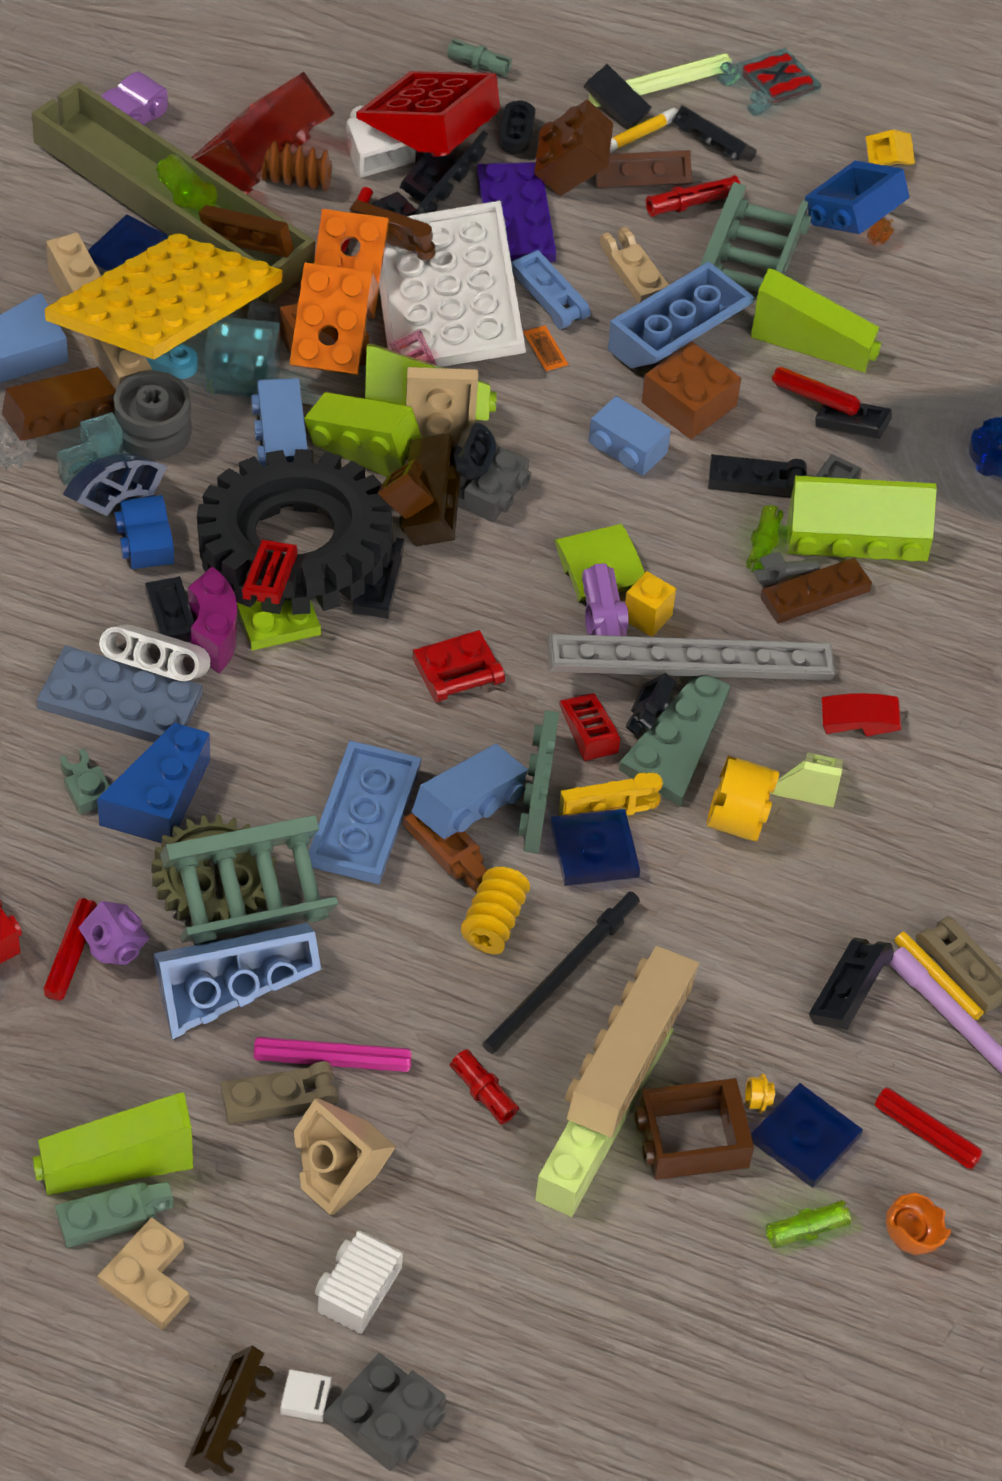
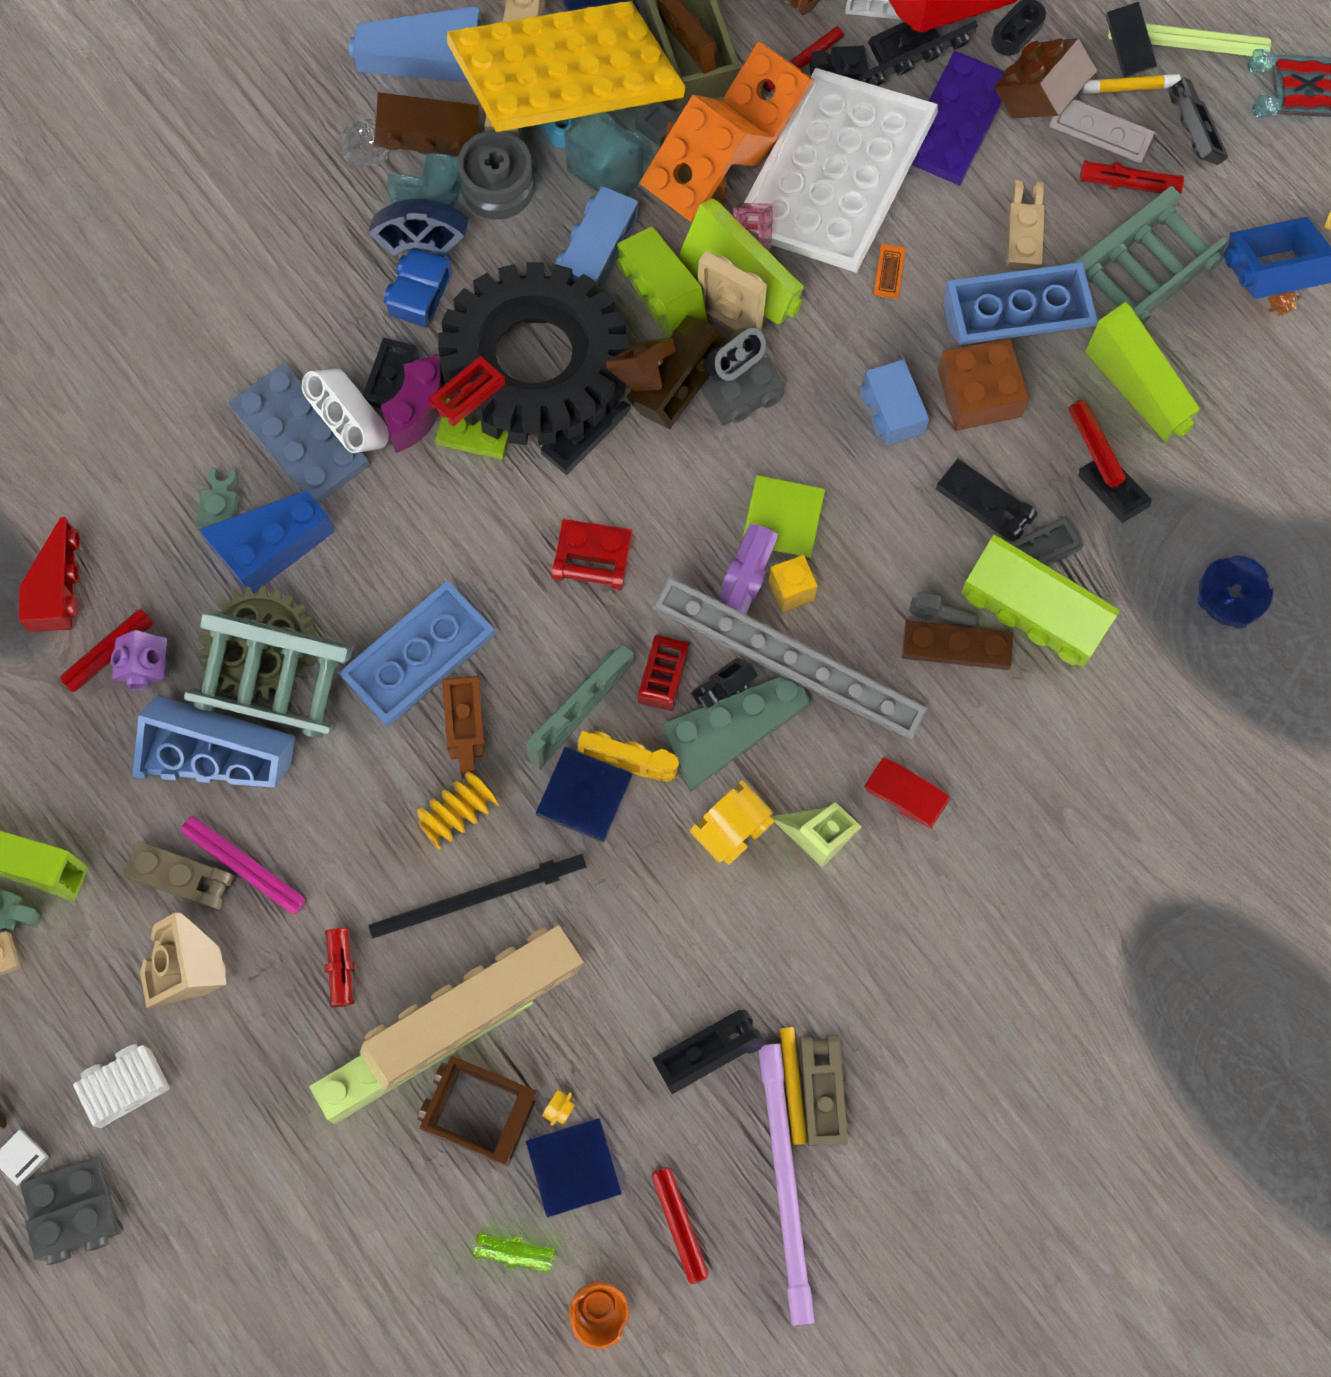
camera: 35 degrees right, 20 degrees up
reddish brown plate [350,200,436,261] -> none
medium blue brick [412,744,528,839] -> none
medium blue plate [511,250,591,330] -> none
clear neon green pin [746,505,784,572] -> none

